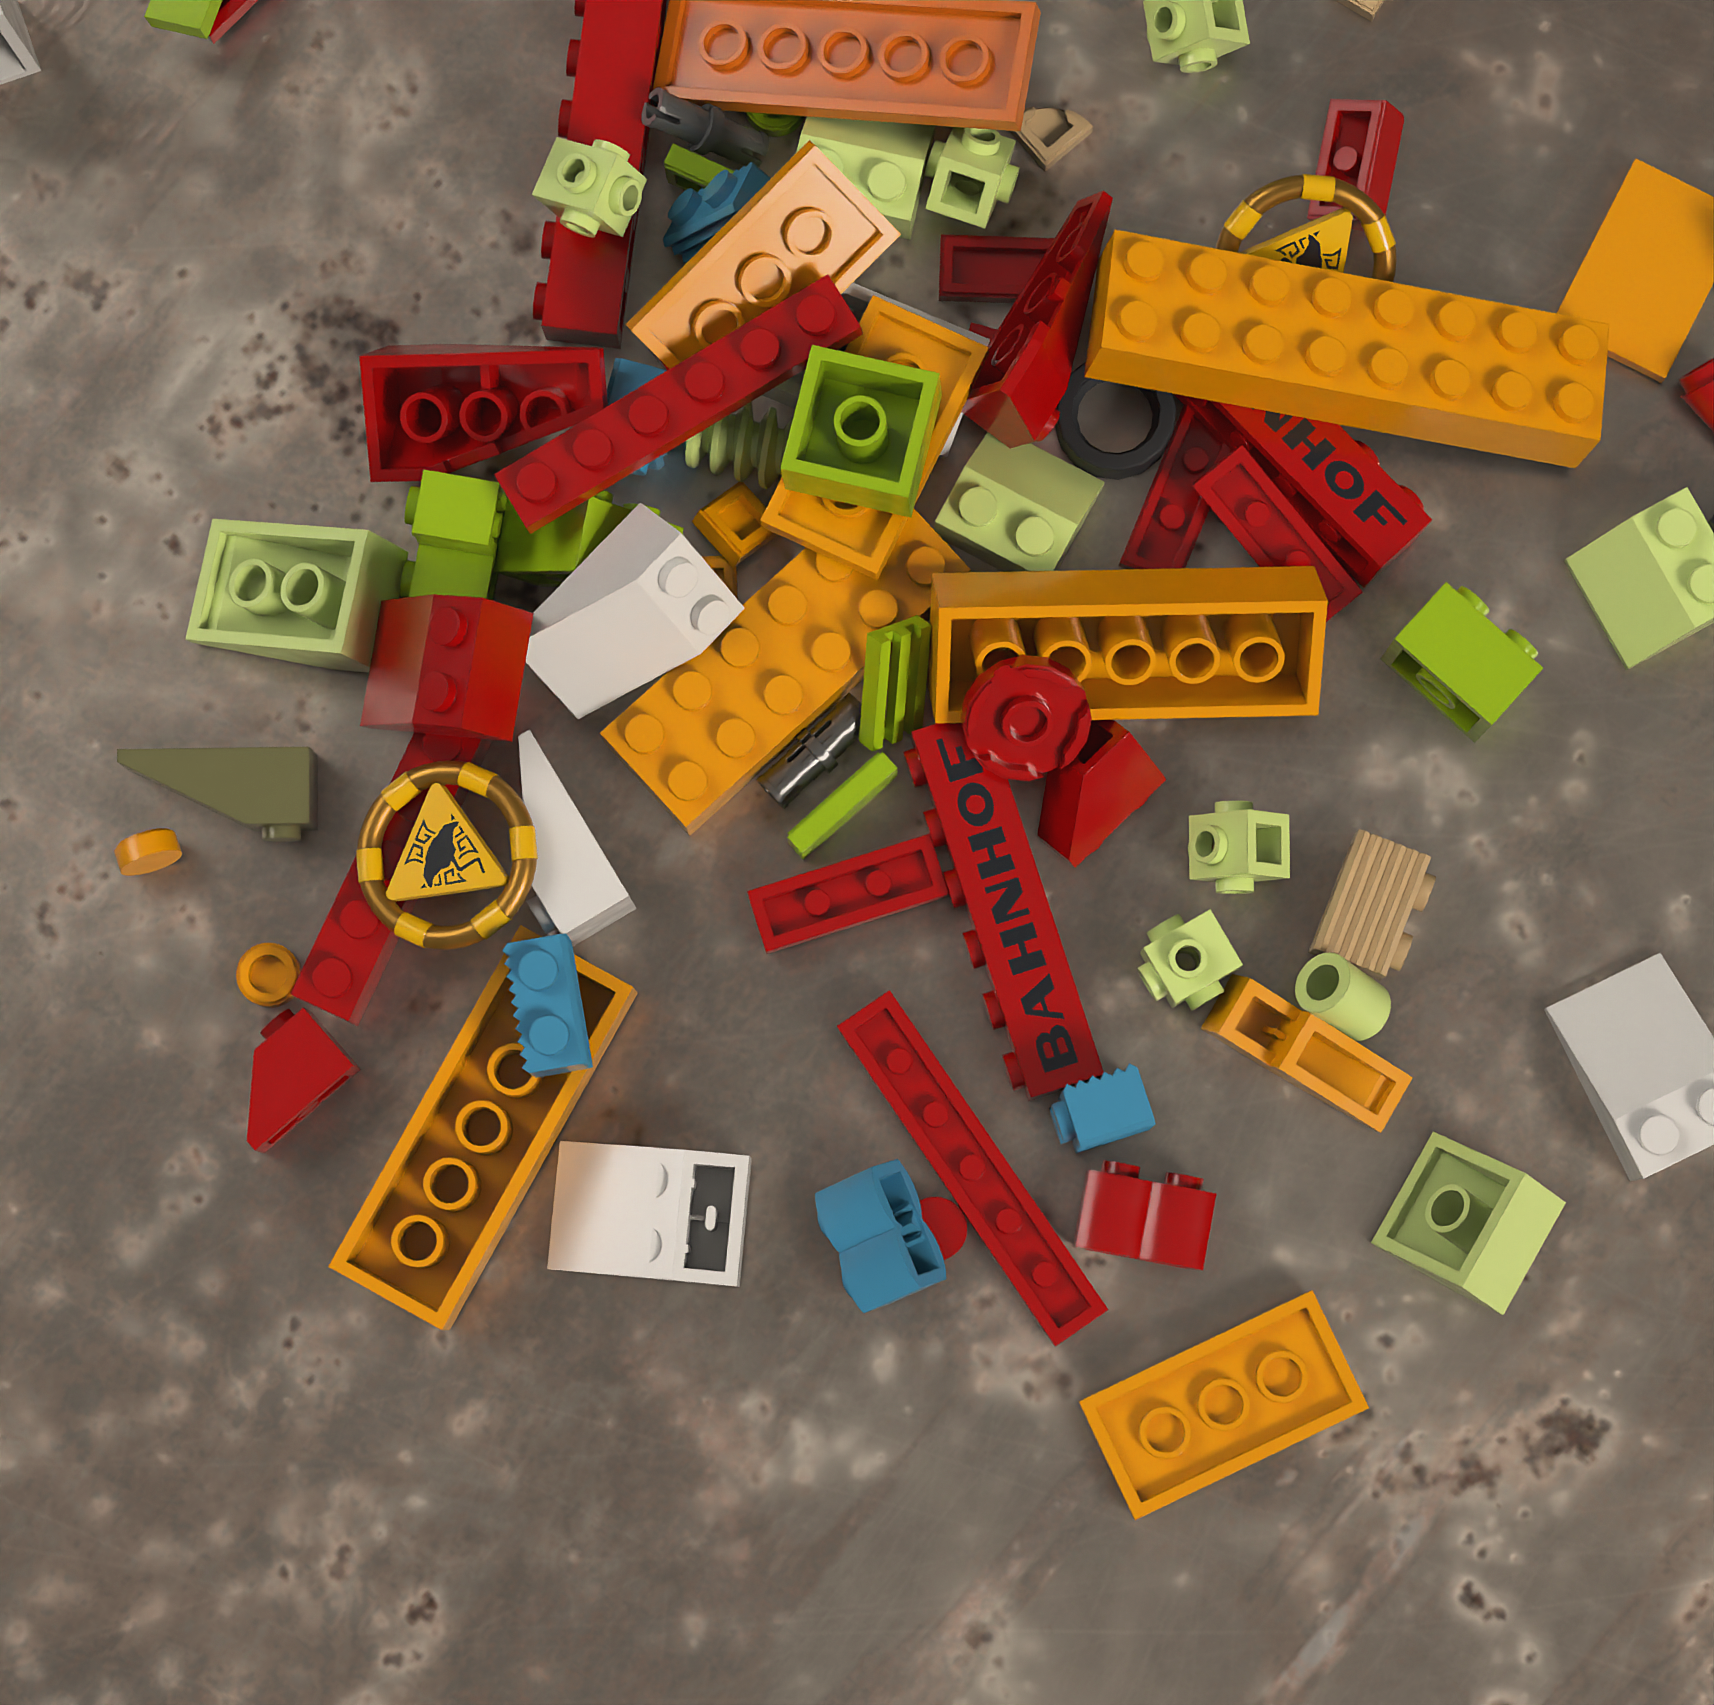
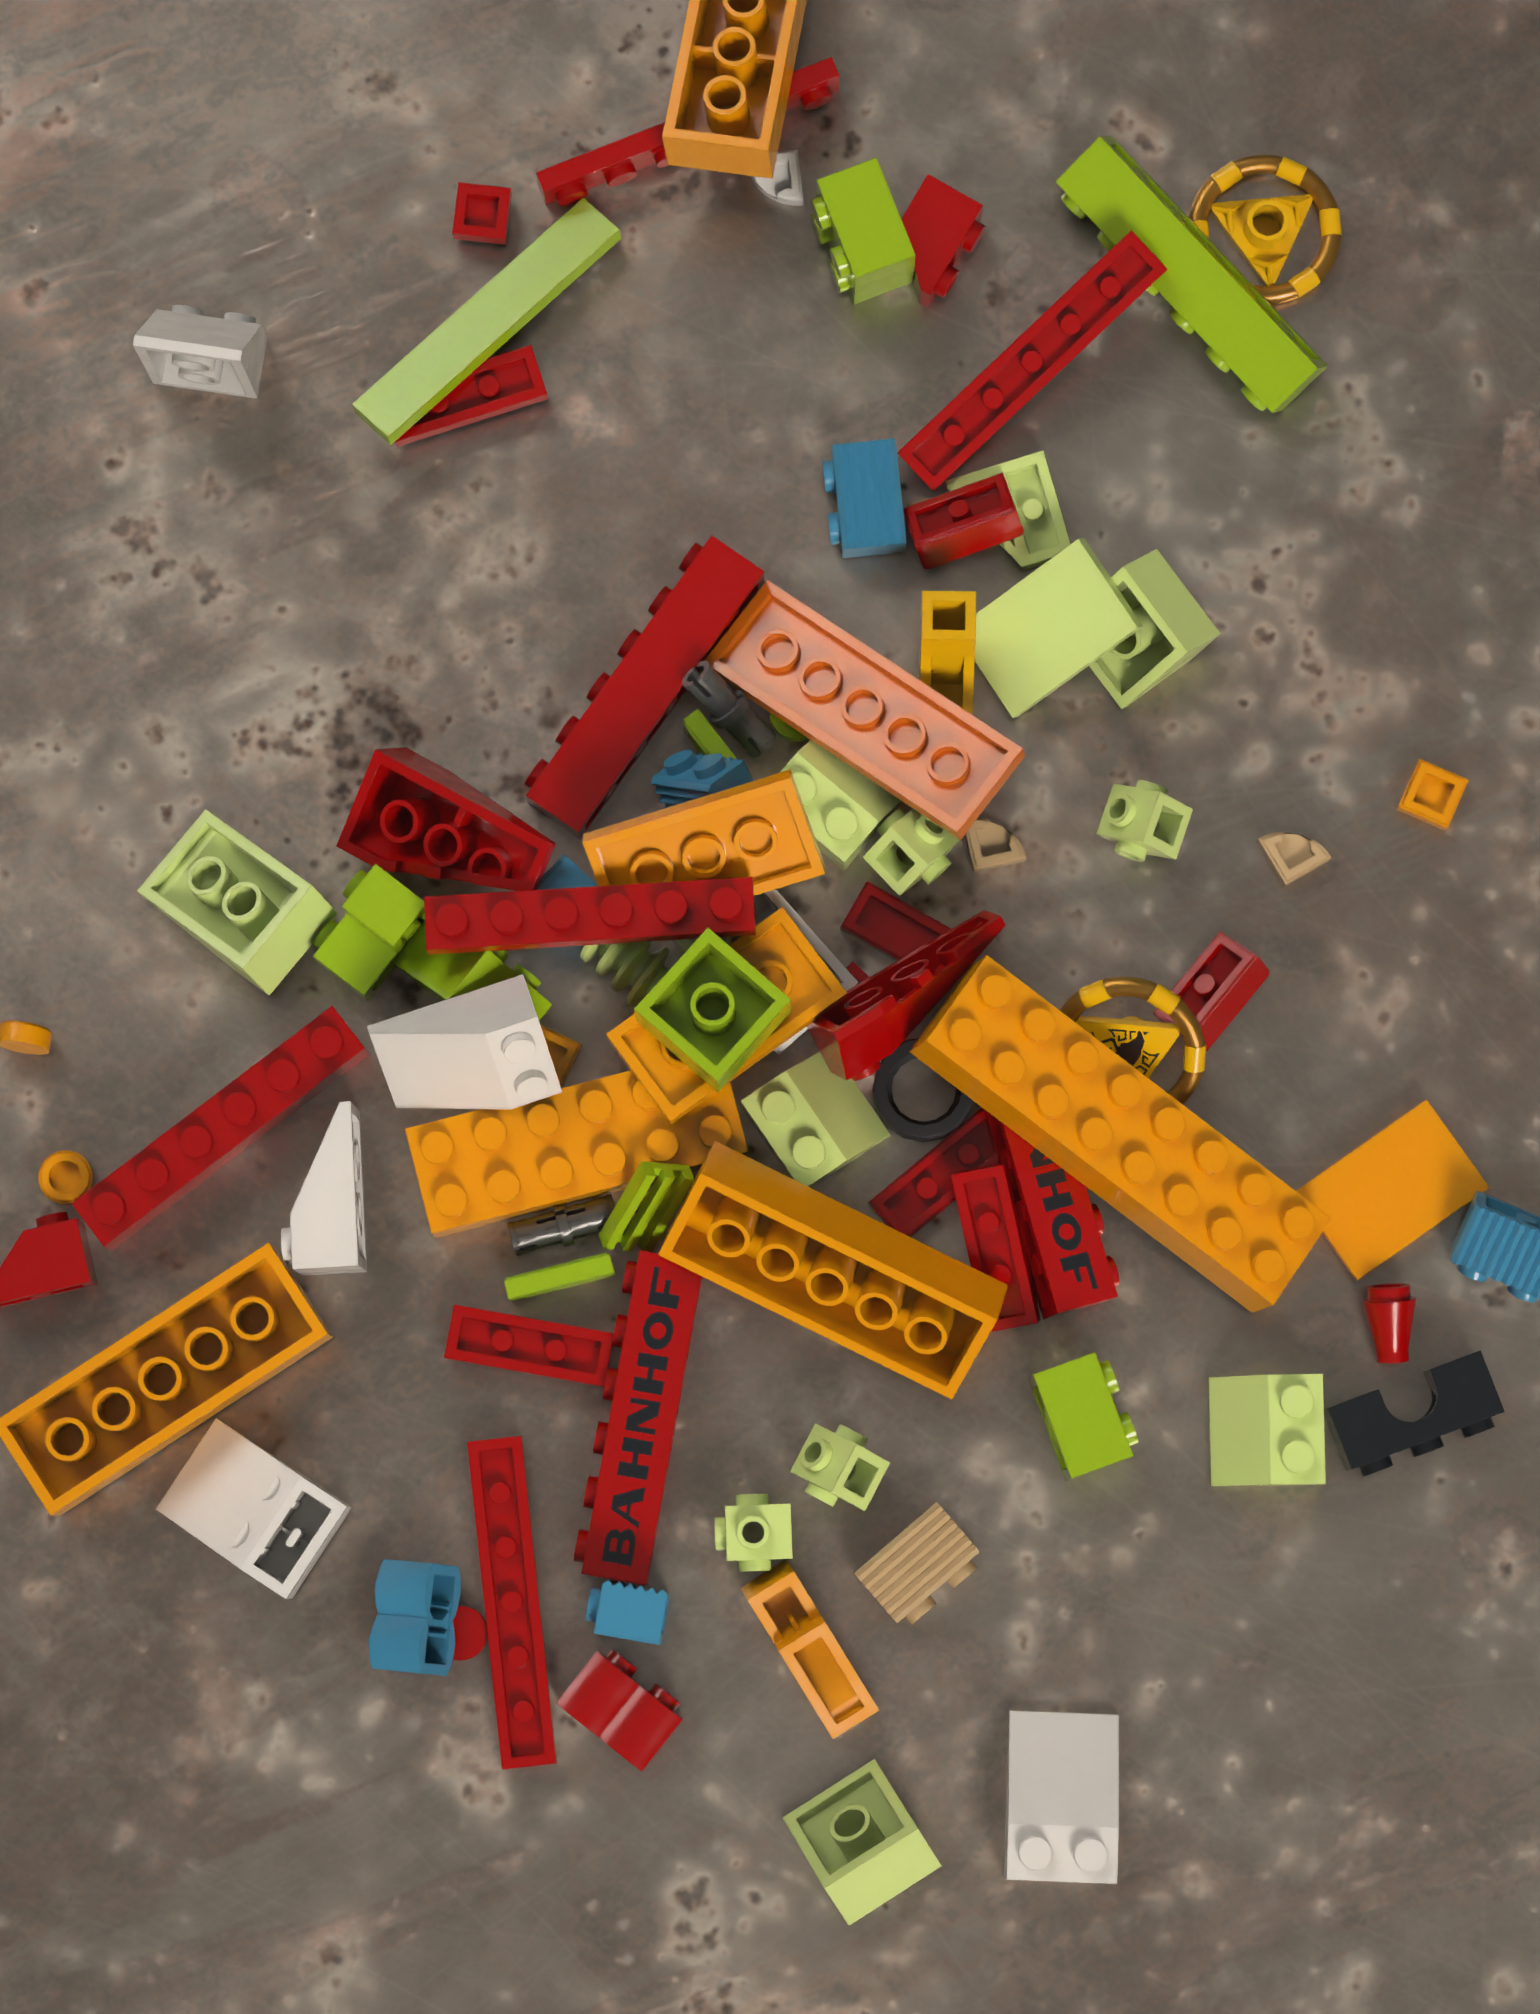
camera: 25 degrees right, 0 degrees up
olive slope [117,747,318,842] -> none
piece [356,761,538,950] -> none
red slope [360,594,534,742] -> none
dark azure brick [502,934,593,1078] -> none
yellowish green brick [532,137,647,238] -> none
light orange tile [691,482,777,568] -> none
red tile [960,655,1092,781] -> none
red slope [1037,720,1167,868] -> none
light orange plate [1078,1290,1369,1520] -> none
yellowish green brick [1295,952,1391,1041] -> none

